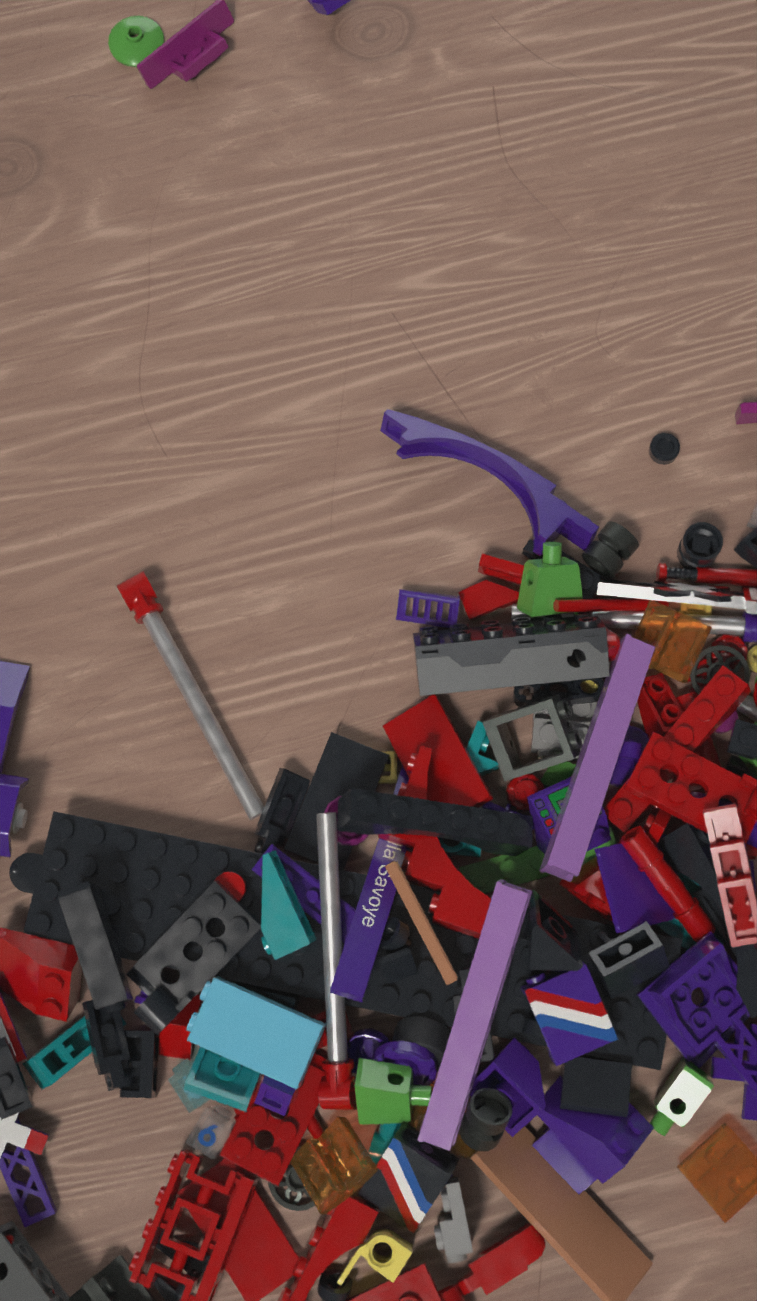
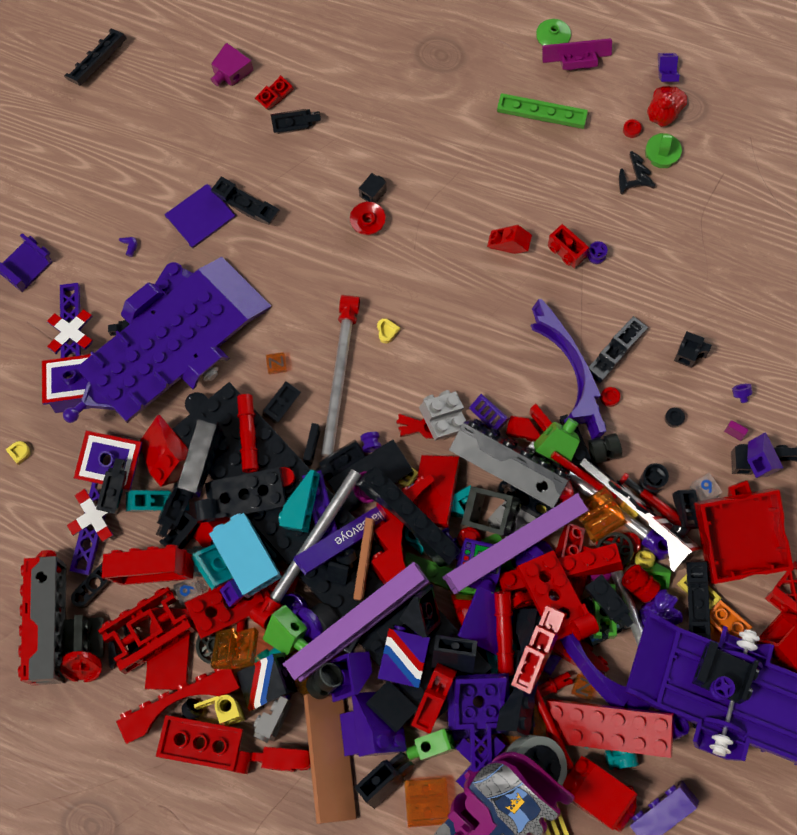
camera: 35 degrees right, 5 degrees down
none -> black beam [71,562,112,608]
none -> red piece [102,545,194,586]
none -> red piece [237,394,258,473]
none -> black hinge [262,381,301,424]
none -> clear orange tile [266,352,287,375]
none -> black tile [303,423,321,466]
none -> red dish [350,202,386,235]
none -> black hinge [354,752,414,809]
none -> black brick [358,173,387,203]
none -> dark purple wheel [360,432,382,453]
none -> light yellow tile [377,319,400,344]
none -> red piece [396,414,434,439]
none -> red slope [411,663,457,734]
none -> light grey plate [419,390,466,441]
none -> red slope [487,225,532,254]
none -> bright green plate [497,93,588,129]
none -> red brick [548,224,589,269]
none -> dark purple wheel [588,241,608,264]
none -> black slope [589,316,648,383]
none -> red tile [600,387,620,407]
none -> black piece [619,151,655,194]
none -> red tile [623,119,642,138]
none -> bright green tile [645,133,682,168]
none -> red hair [647,86,687,127]
none -> black brick [674,331,712,368]
none -> dark purple tile [732,383,753,403]

